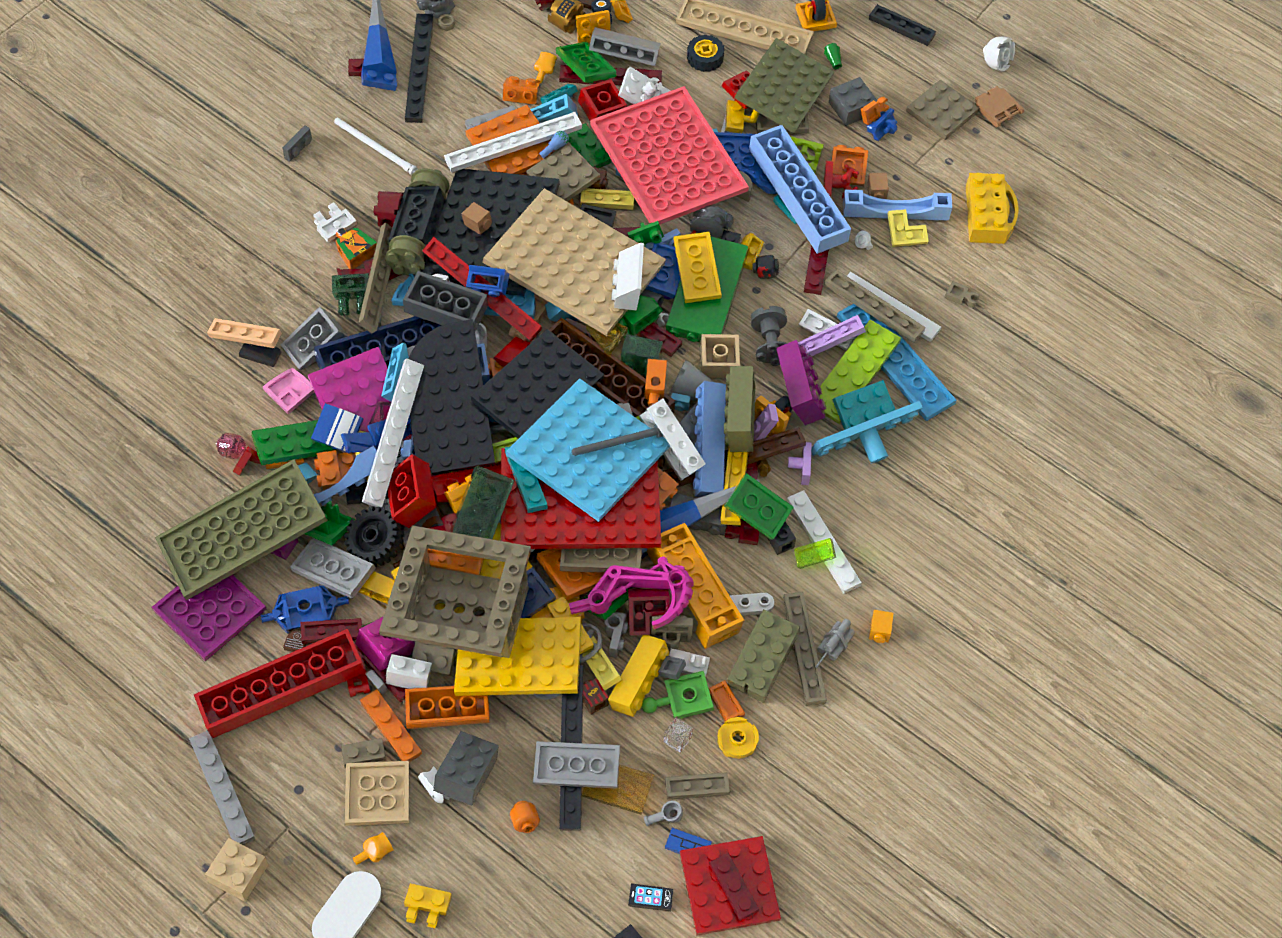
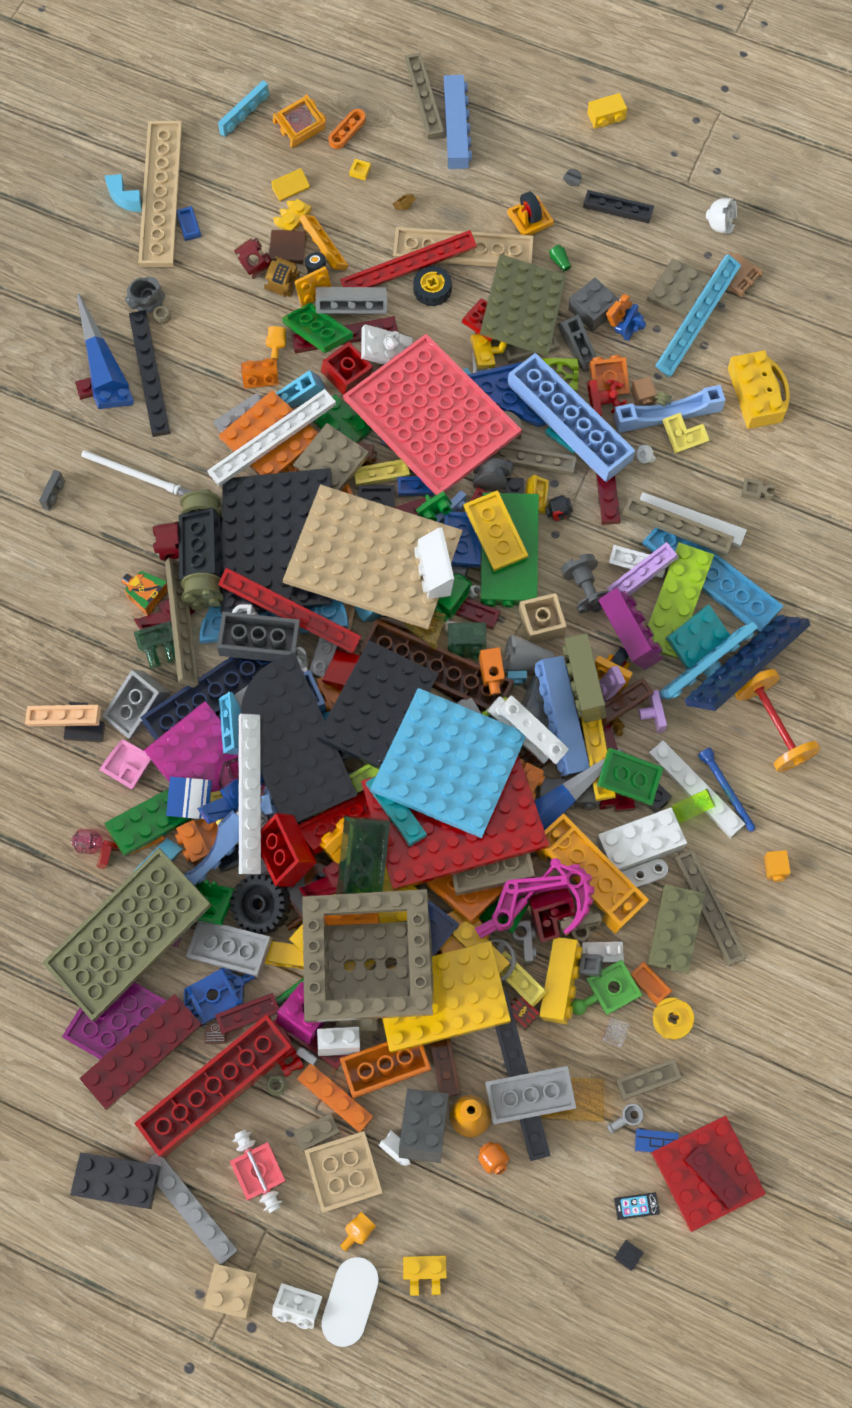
camera: 10 degrees left, 10 degrees up
white plate [313,202,357,242] -> none
medium nougat brick [461,202,492,235] -> none
blue window [466,265,509,297] -> none
medium blue piece [539,131,569,159] -> none
teal plate [540,84,578,104] -> none
dark grey bar [571,424,663,456] -> none
light grey piece [815,619,855,668] -> none
none -> black plate [70,1152,161,1210]
none -> dark red plate [79,994,202,1110]
none -> coral plate [230,1130,286,1214]
none -> olive plate [266,1075,287,1096]
none -> white bracket [272,1283,322,1329]
none -> light grey plate [310,637,338,677]
none -> red plate [340,230,477,287]
none -> blue plate [397,476,434,497]
none -> reddish brown plate [430,1038,461,1097]
none -> light orange cone [450,1095,491,1137]
none -> dark tan plate [488,445,577,476]
none -> dark grey slope [557,314,597,371]
none -> white brick [596,808,687,872]
none -> olive plate [654,392,672,407]
none -> medium azure plate [655,254,741,377]
none -> dark blue plate [684,615,810,711]
none -> blue piece [698,747,755,832]
none -> light orange piece [734,669,821,772]

